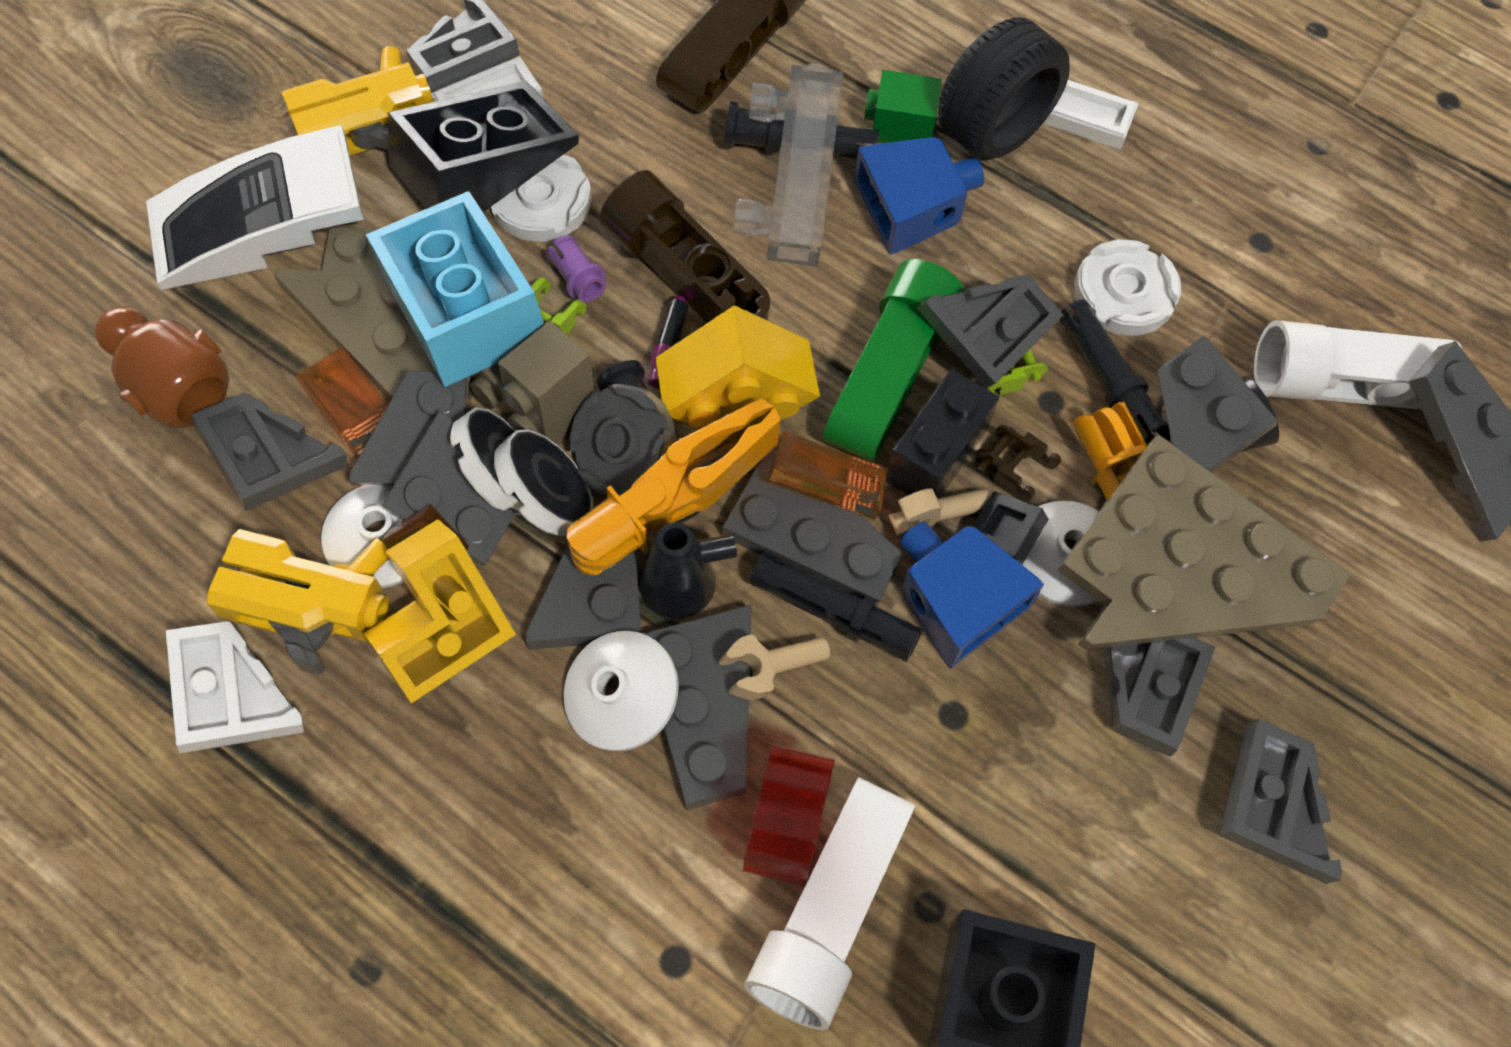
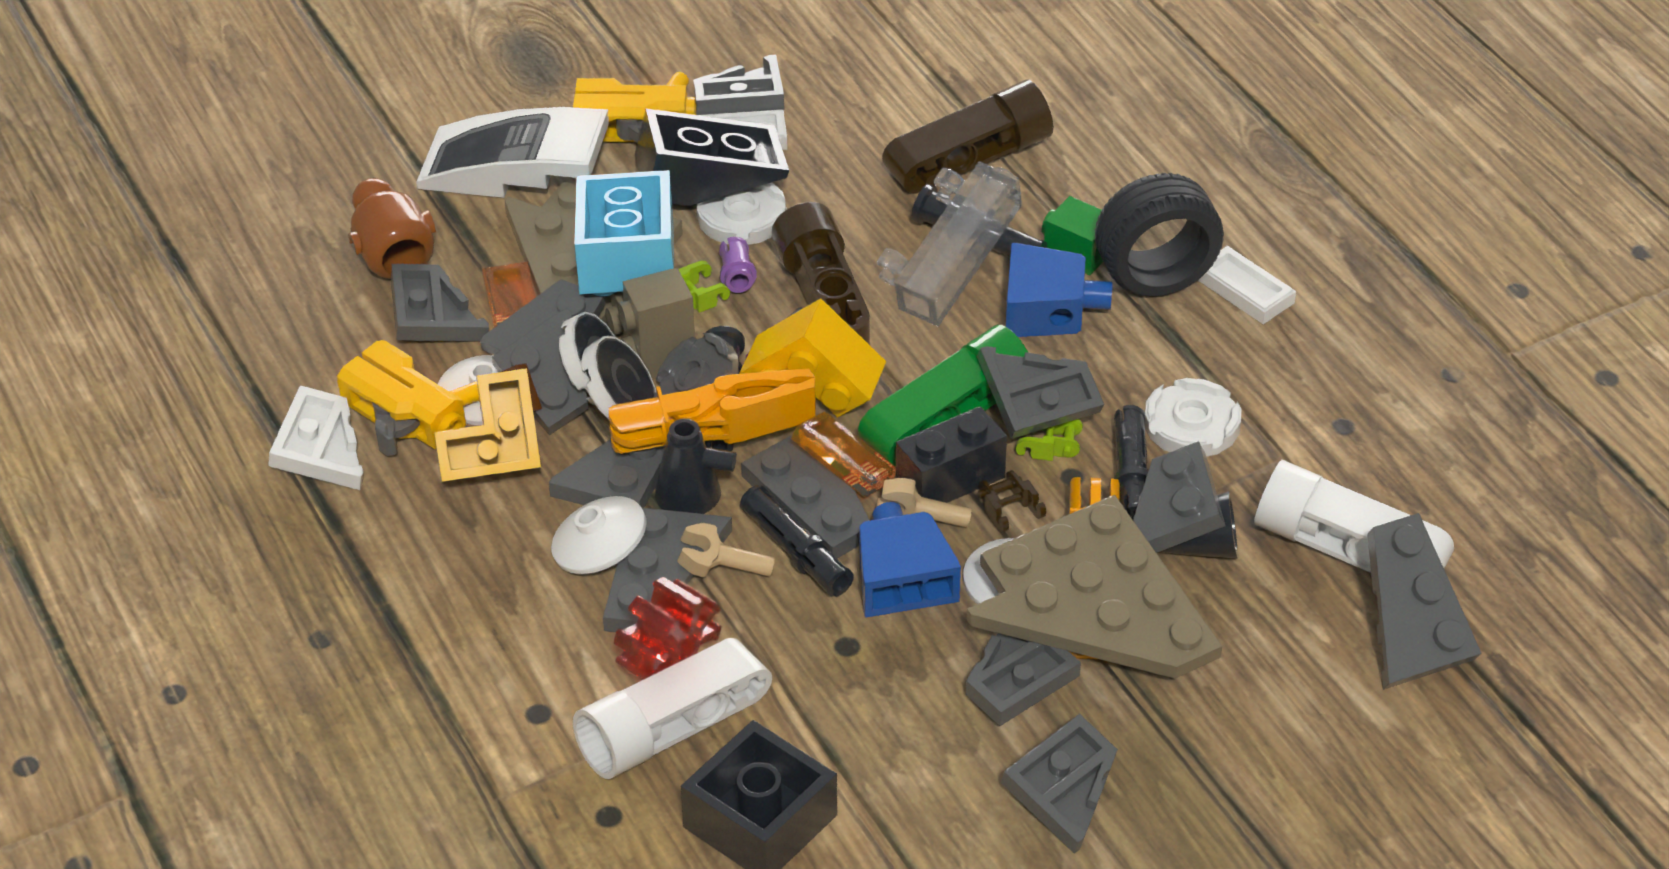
camera: 30 degrees right, 20 degrees down
black plate [973,491,1049,565] -> none

